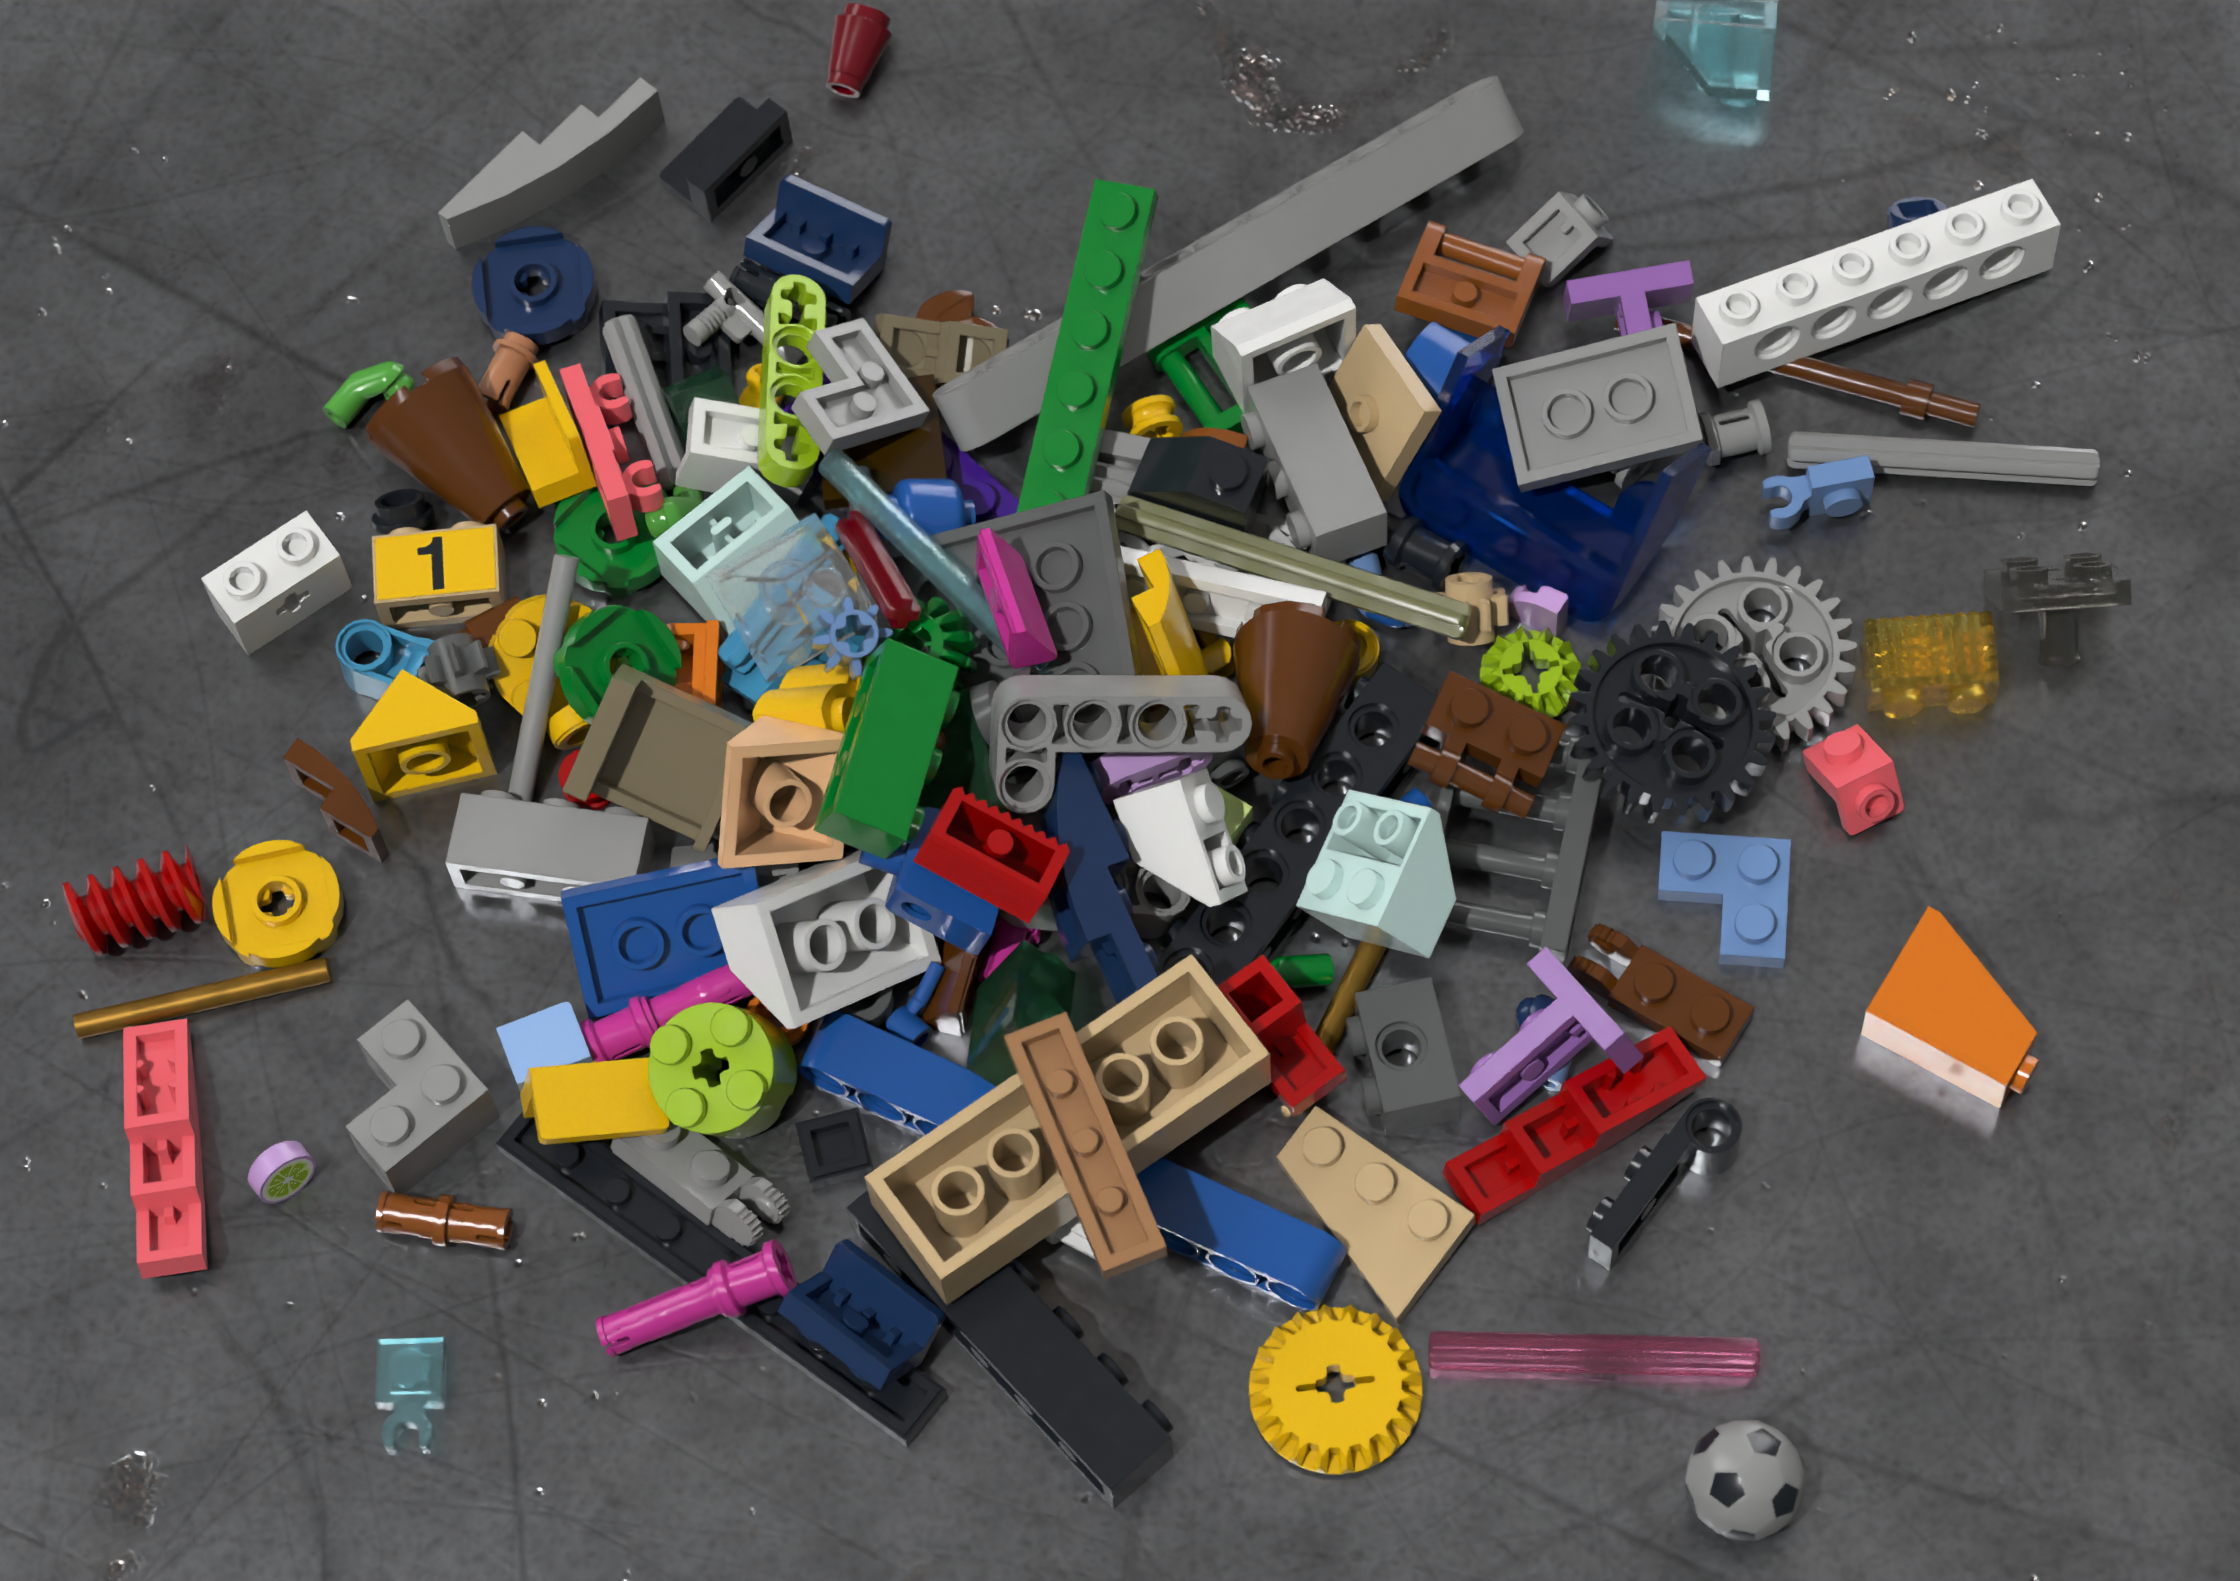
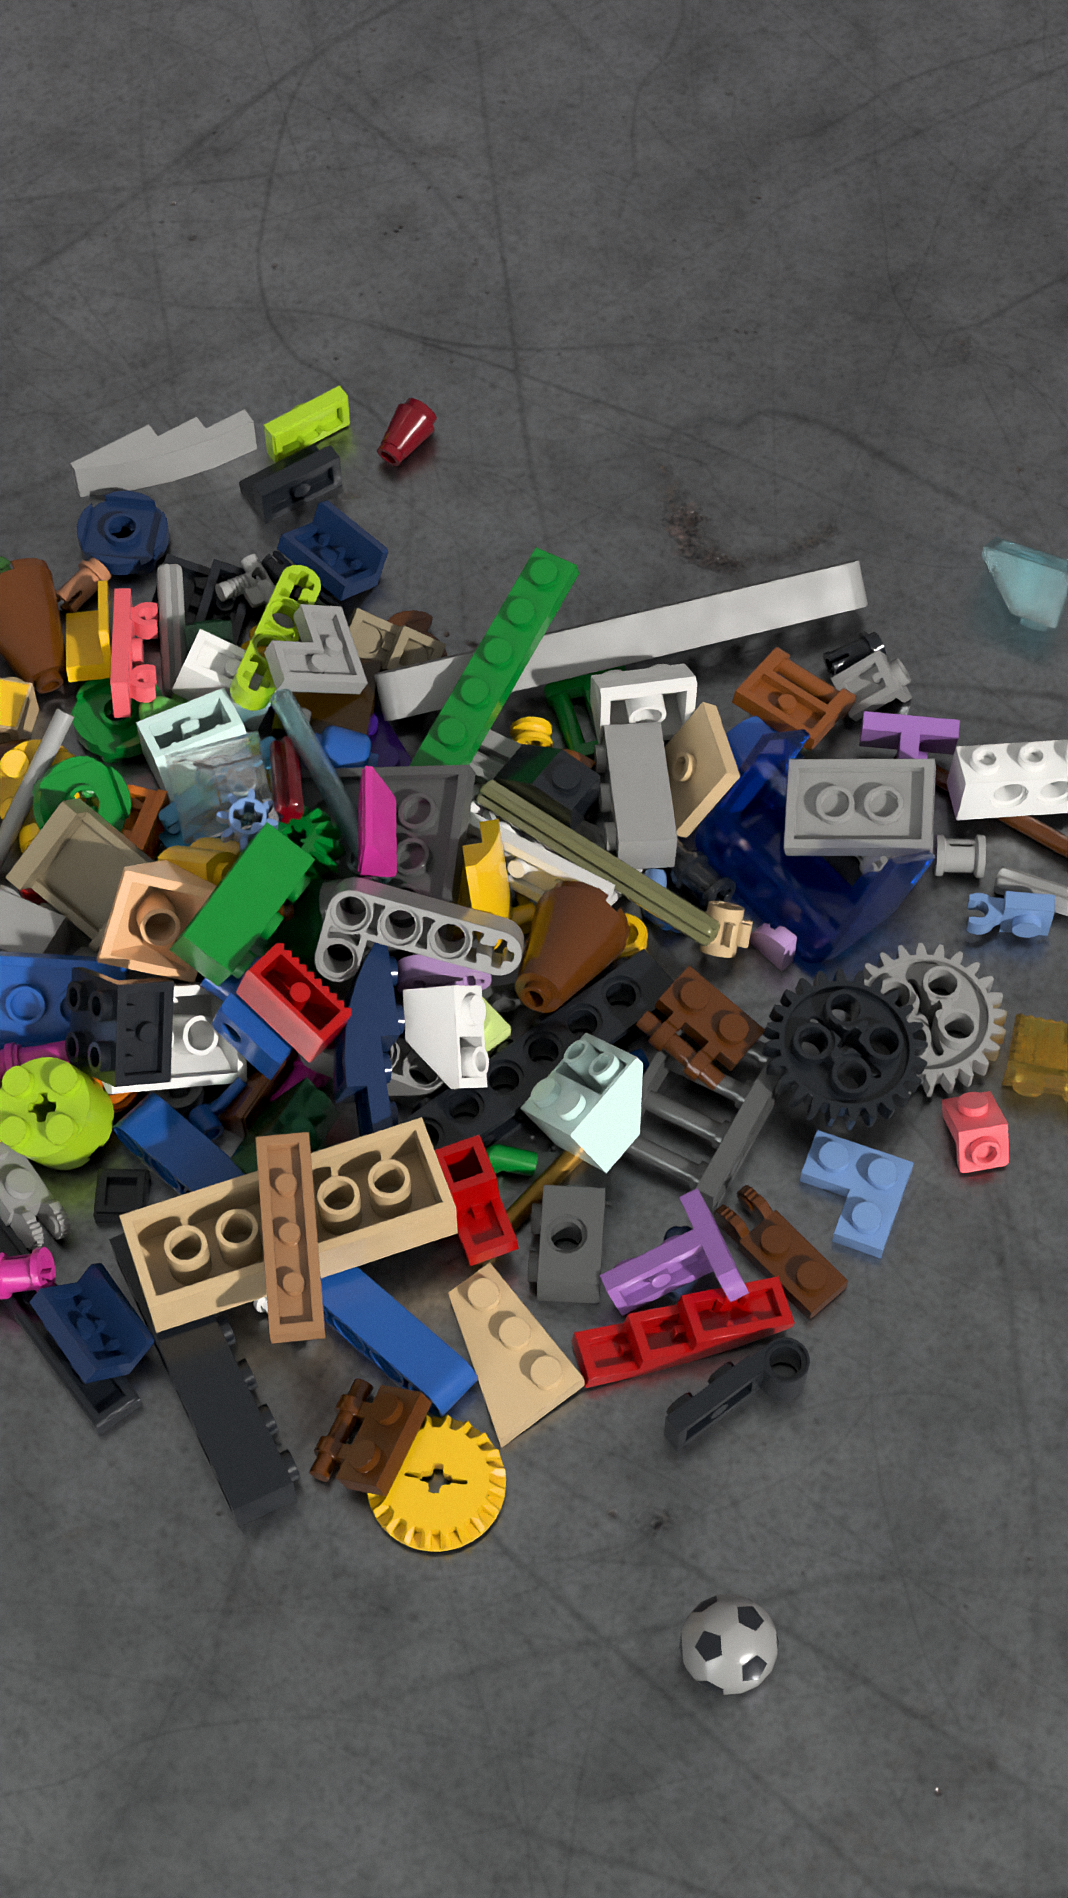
camera: 10 degrees right, 5 degrees down
clear pink axle [1428,1331,1760,1377] -> none
lime gear [1480,625,1581,718] -> none
orange slope [1861,906,2040,1109] -> none
none -> black bracket [65,967,174,1087]
none -> lime plate [264,385,350,463]
none -> reddish brown plate [309,1378,432,1497]
none -> black pin [823,631,886,677]

